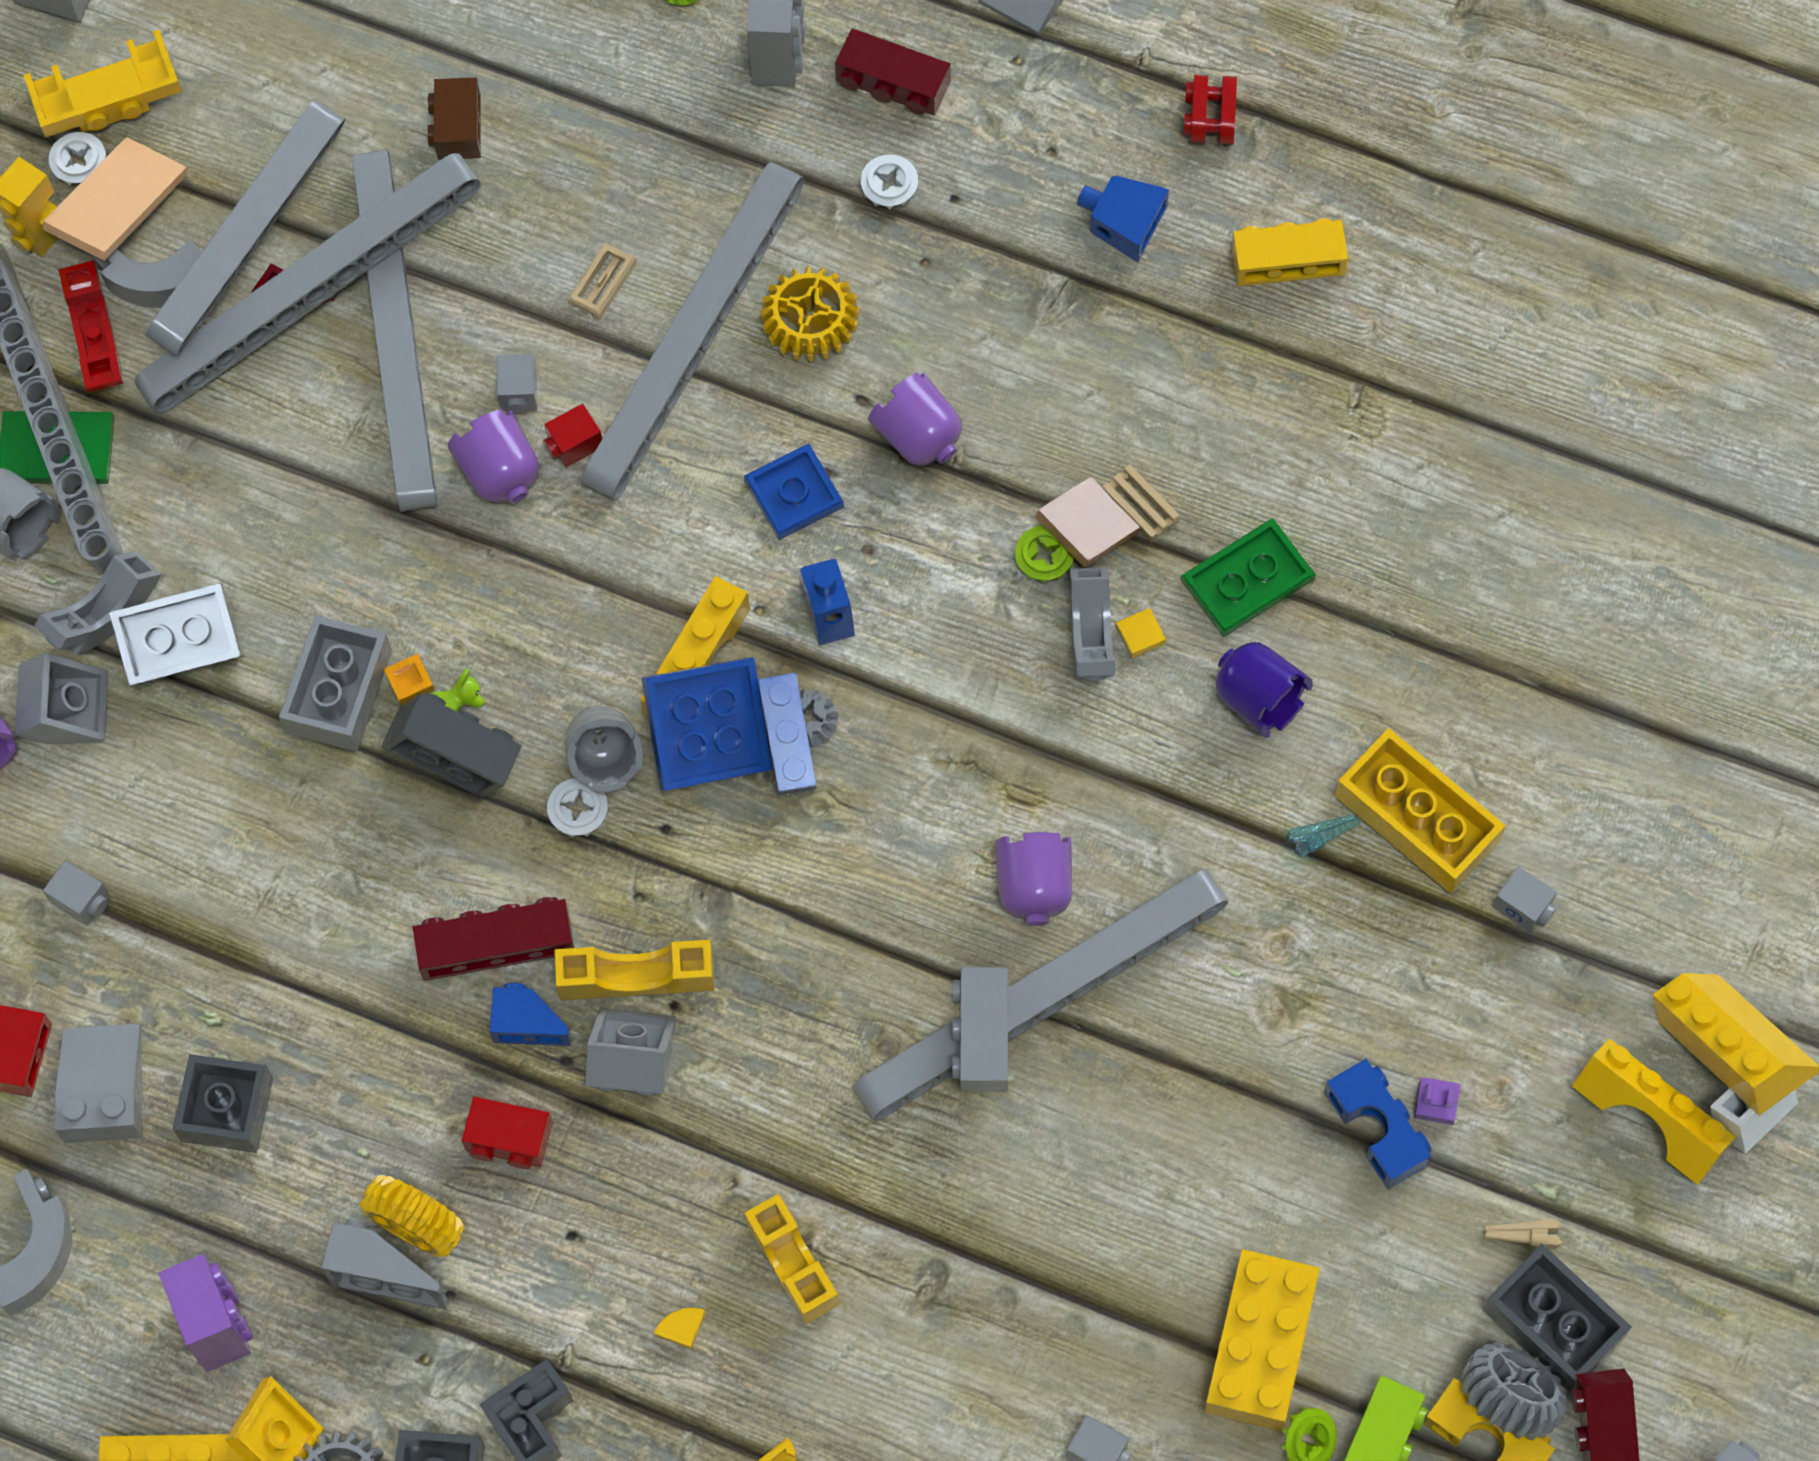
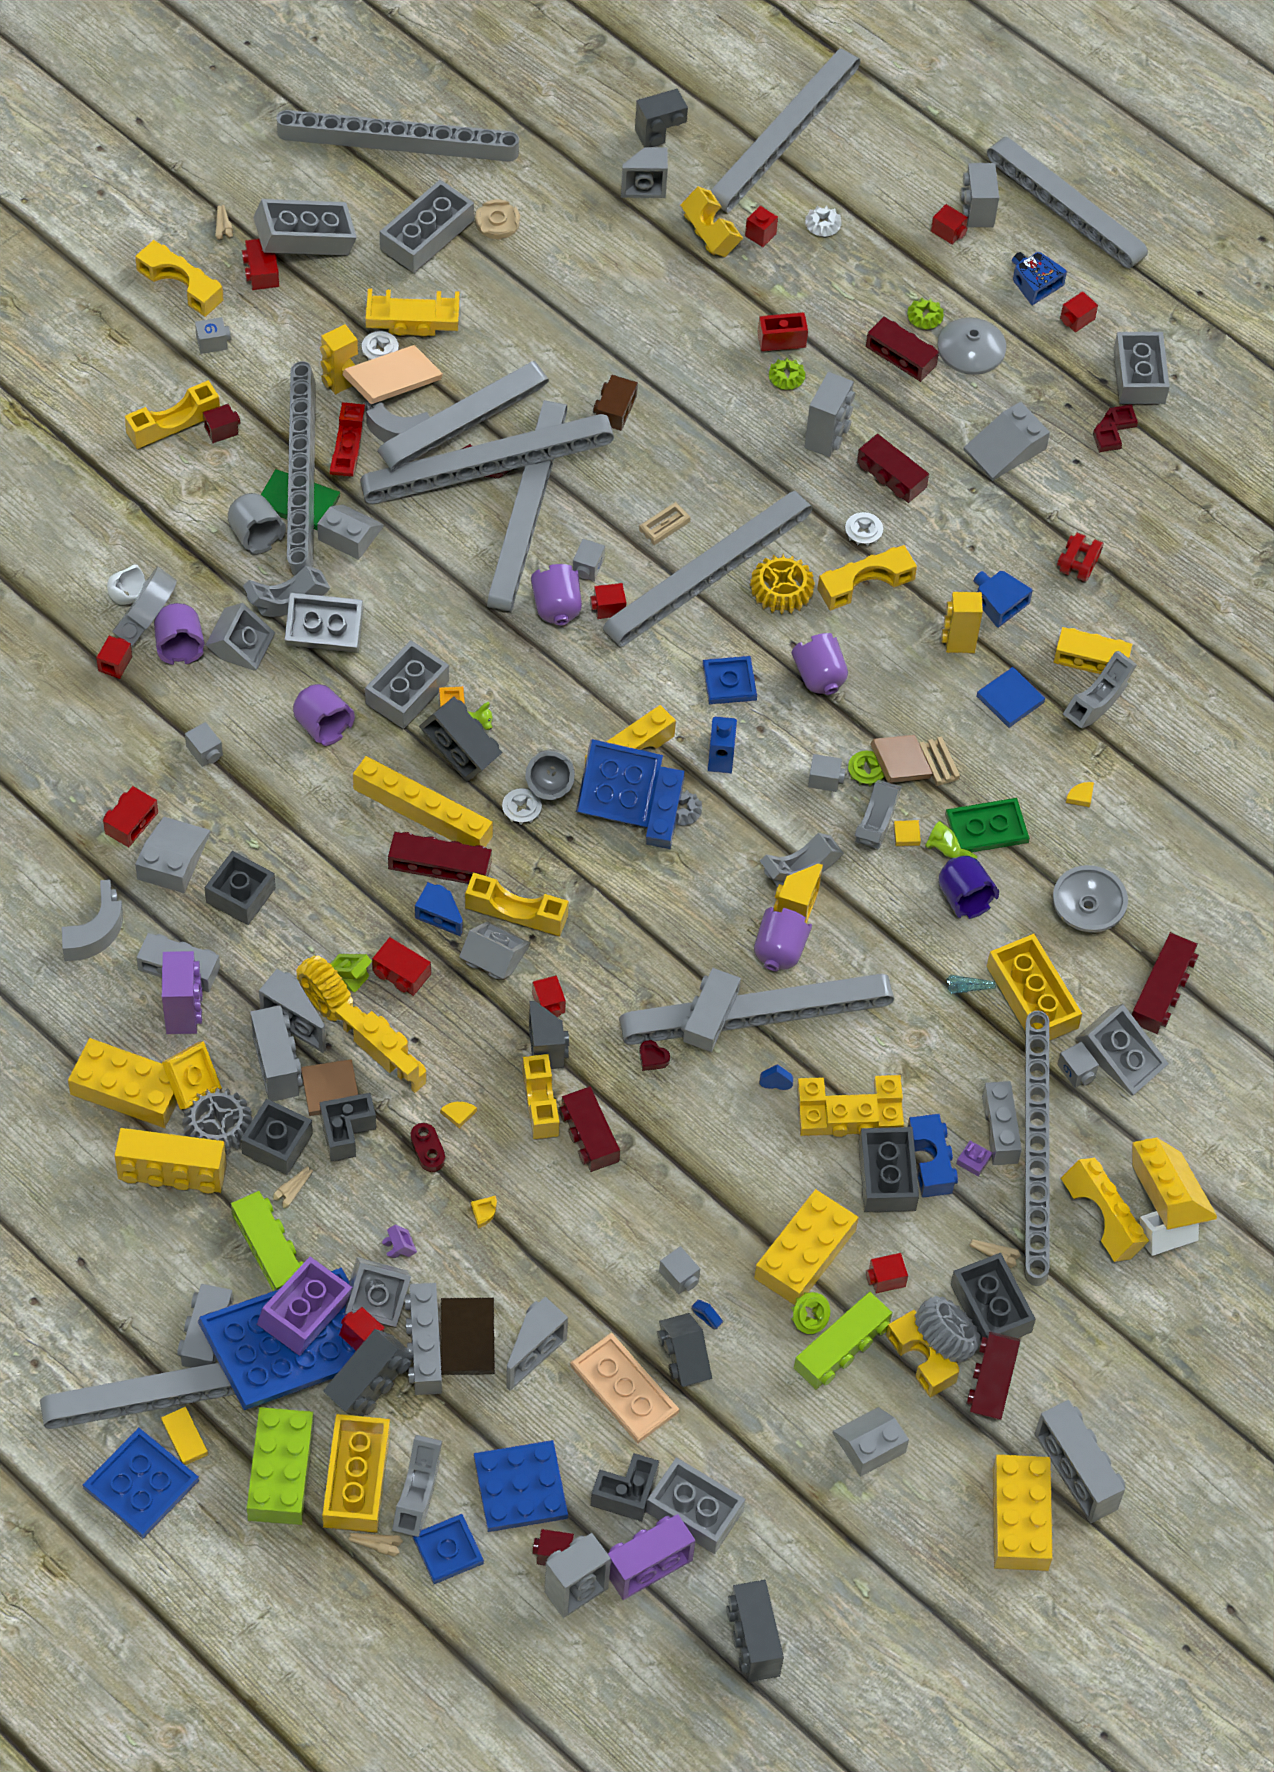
camera: 15 degrees right, 10 degrees down
none -> light grey brick [137,933,220,992]
none -> light grey brick [250,1005,303,1101]
none -> medium lavender cylinder [293,684,355,746]
none -> medium nougat tile [301,1059,358,1116]
none -> light grey slope [317,504,383,560]
none -> lime slope [330,954,372,992]
none -> yellow bracket [335,1001,426,1093]
none -> yellow brick [353,756,493,847]
none -> dark red plate [410,1123,445,1172]
none -> dark grey slope [529,1001,569,1069]
none -> red brick [532,975,566,1017]
none -> dark red brick [559,1086,620,1172]
none -> dark red tile [639,1040,670,1071]
none -> blue tile [759,1064,794,1090]
none -> light grey arch [760,833,844,887]
none -> yellow slope [773,864,823,924]
none -> yellow bracket [797,1075,904,1137]
none -> light grey brick [808,754,846,792]
none -> yellow arch [817,545,917,611]
none -> dark grey brick [858,1127,919,1212]
none -> red brick [866,1253,908,1293]
none -> lime animal [925,821,978,859]
none -> yellow brick [941,592,983,653]
none -> blue tile [977,667,1045,728]
none -> light grey arch [982,1081,1022,1165]
none -> light grey beam [1025,1011,1050,1286]
none -> light grey dish [1053,865,1128,932]
none -> light grey arch [1063,651,1137,728]
none -> yellow tile [1066,782,1094,807]
none -> light grey slope [1075,1004,1169,1096]
none -> dark red brick [1132,932,1199,1035]

